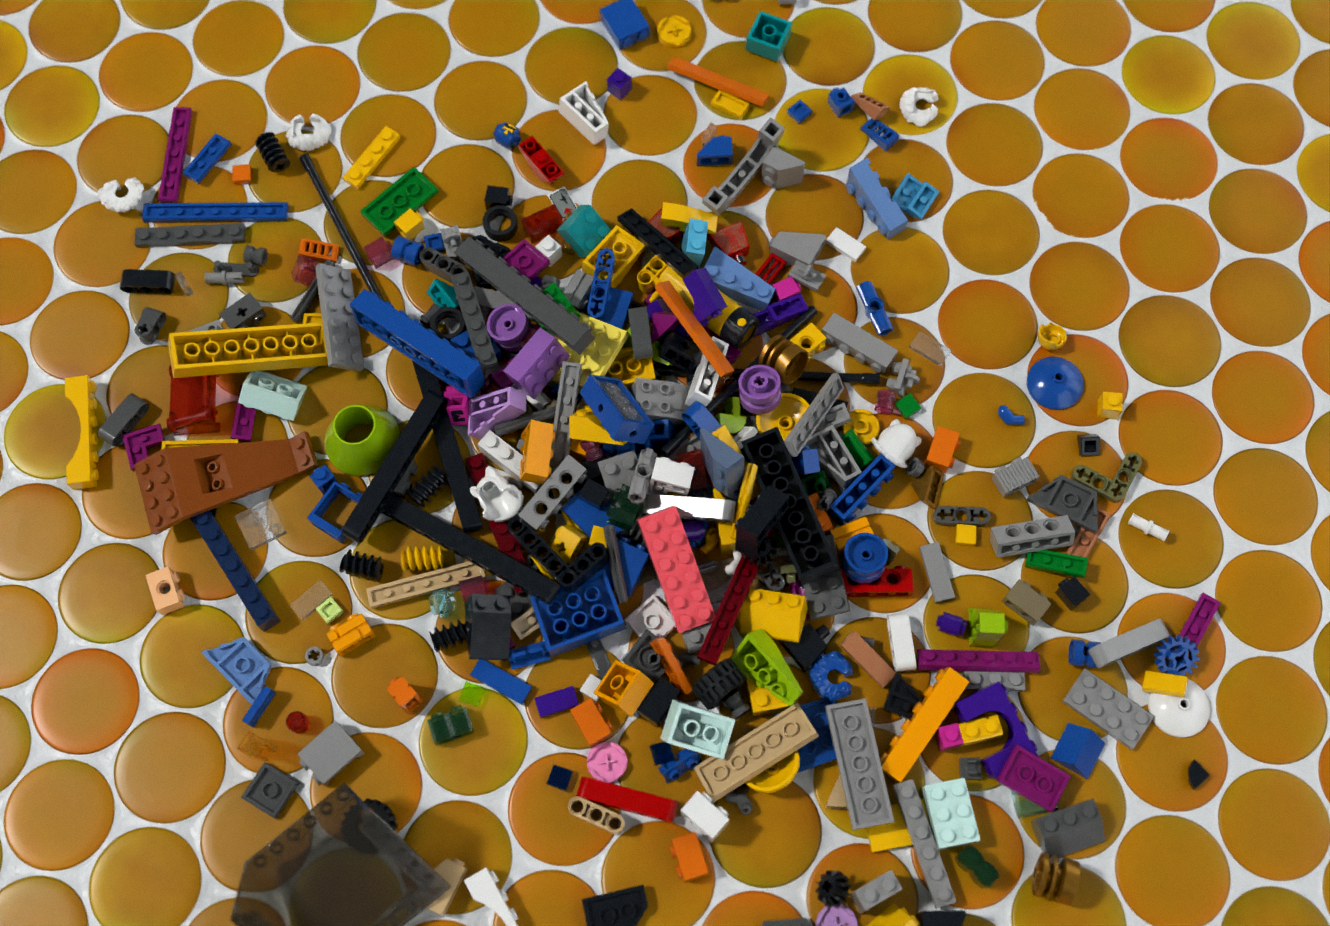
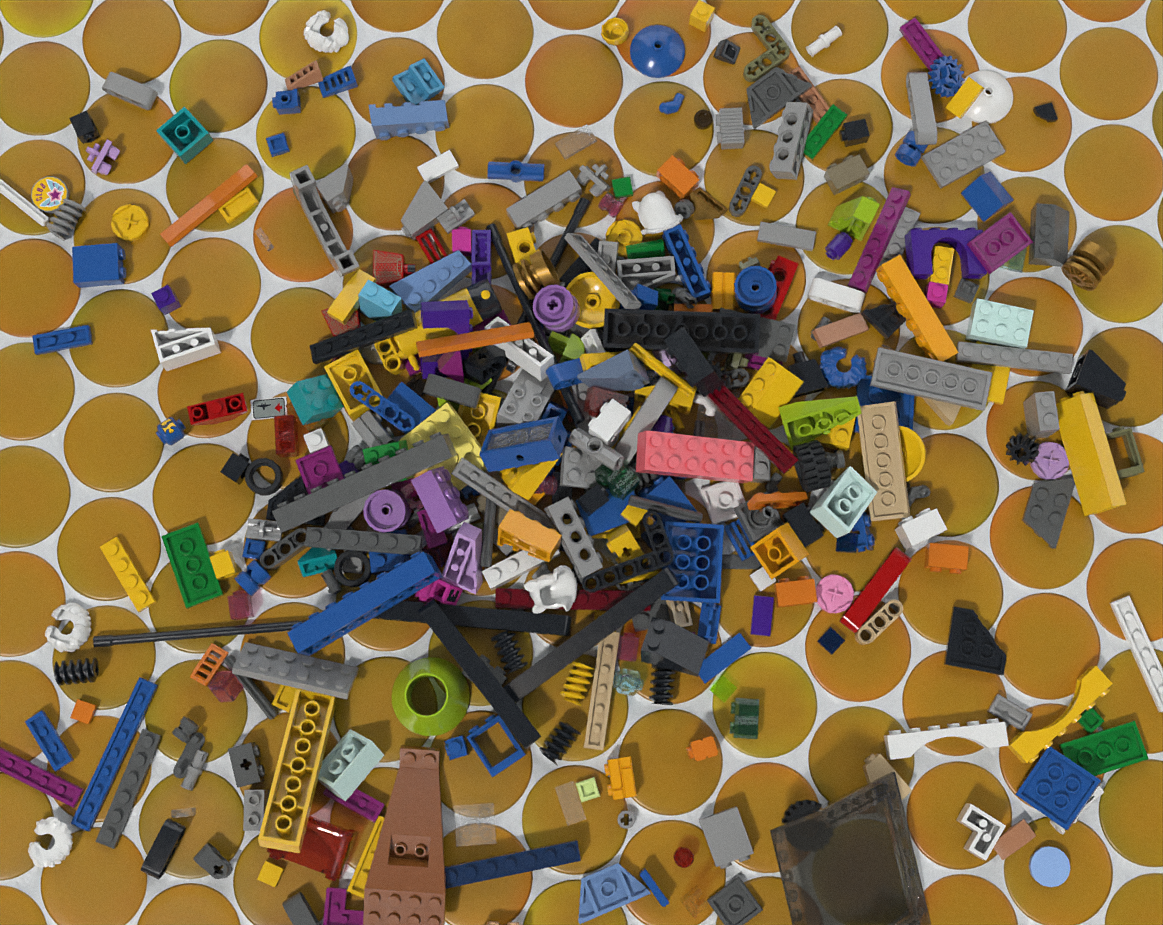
camera: 65 degrees left, 10 degrees up
blue slope [697,135,733,166] -> none
clear green brick [954,845,999,889] -> none
none -> blue tile [32,325,93,355]
none -> yellow tile [257,860,285,887]
none -> dark brown tile [694,110,713,130]
none -> blue tile [724,519,755,561]

